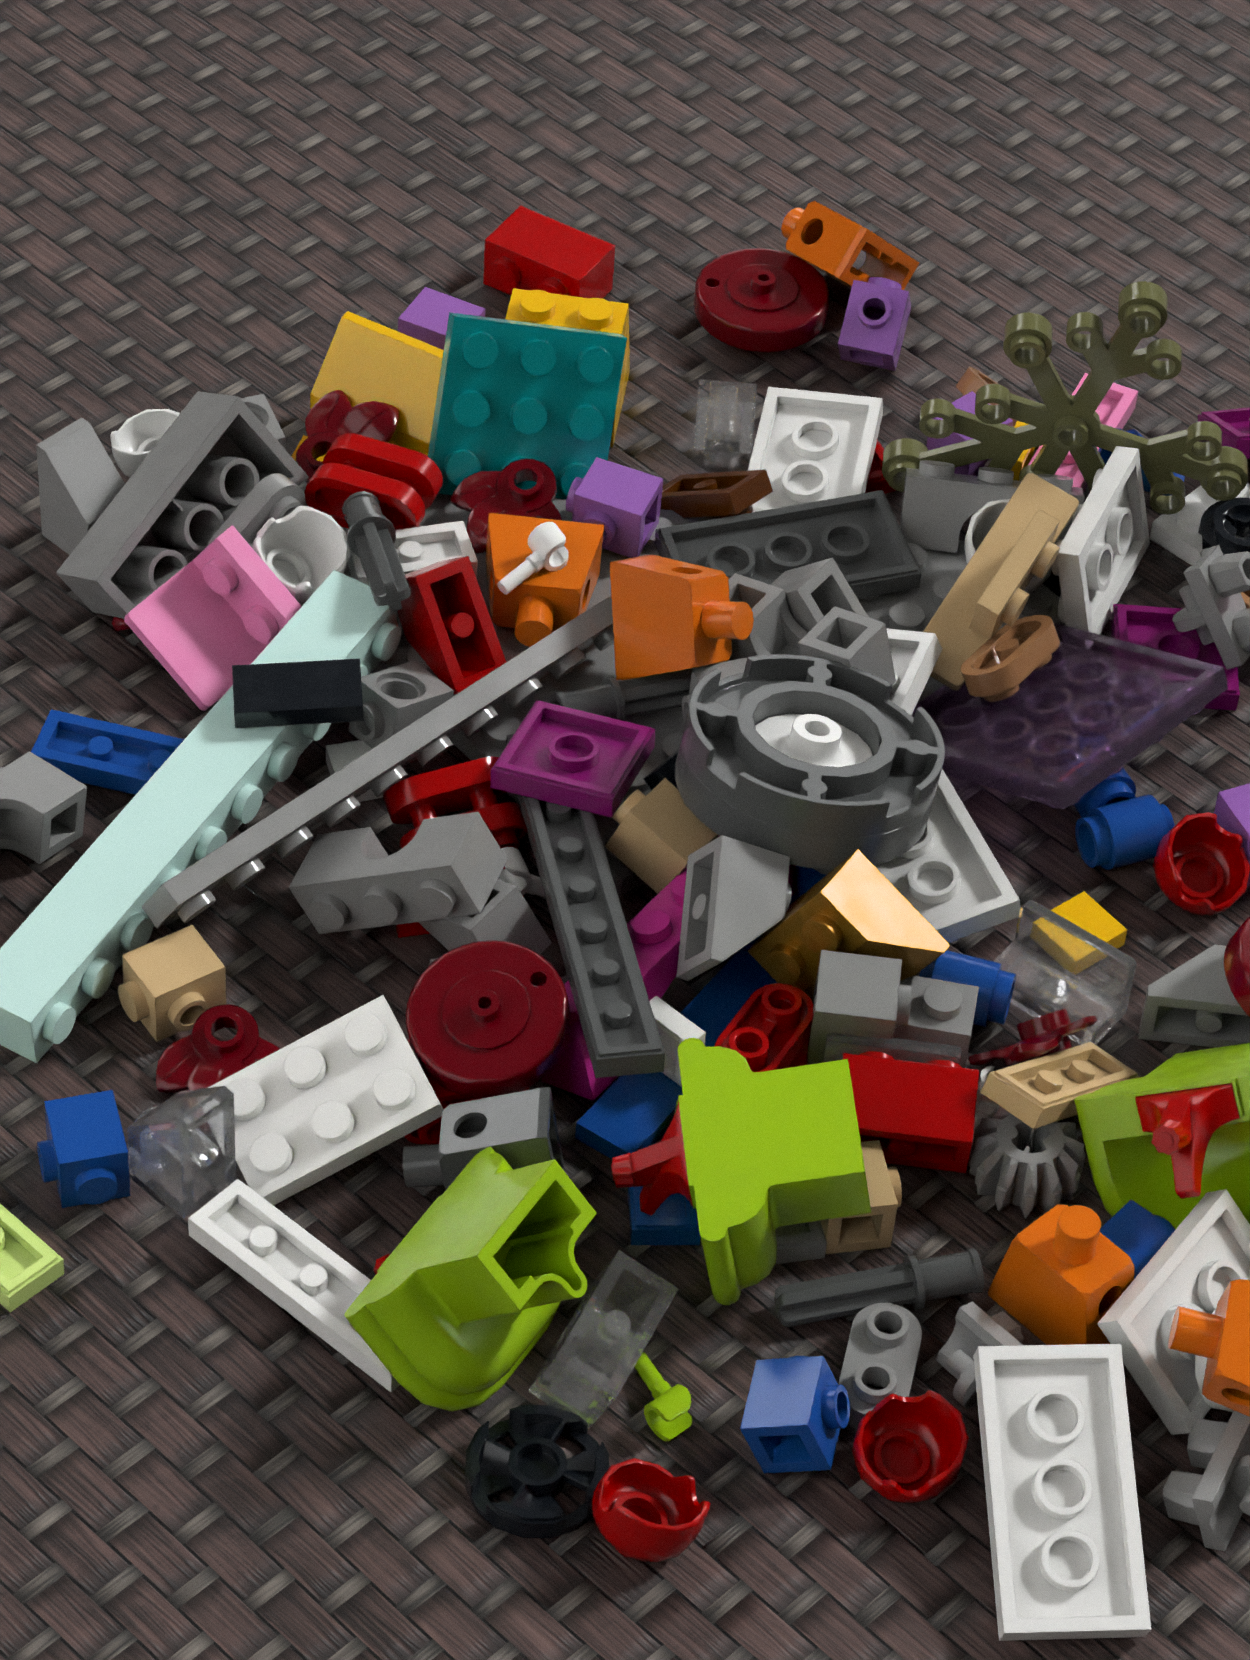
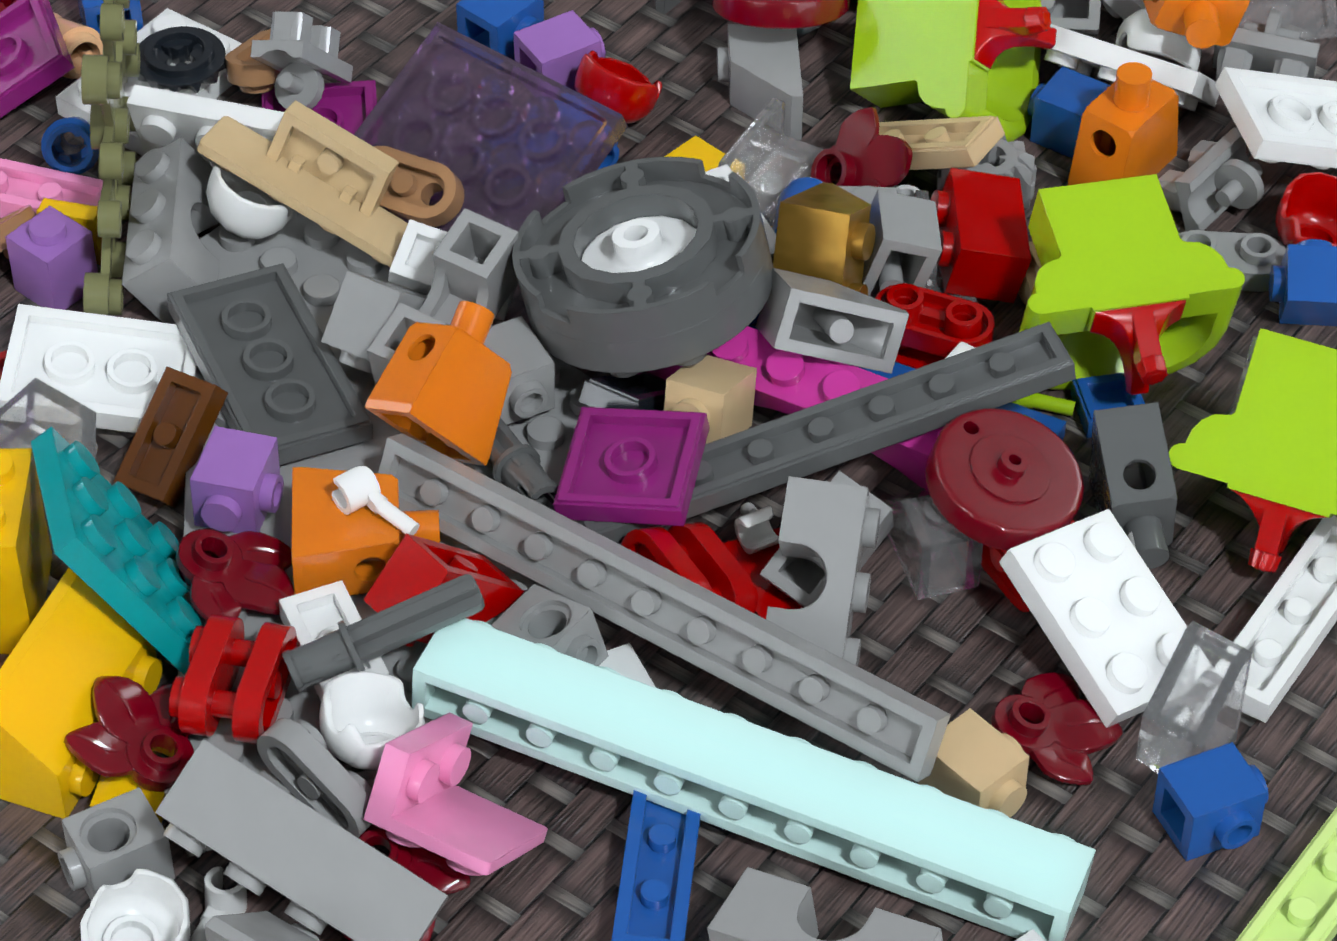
camera: 95 degrees left, 0 degrees up
black tile [232,659,364,728] -> none

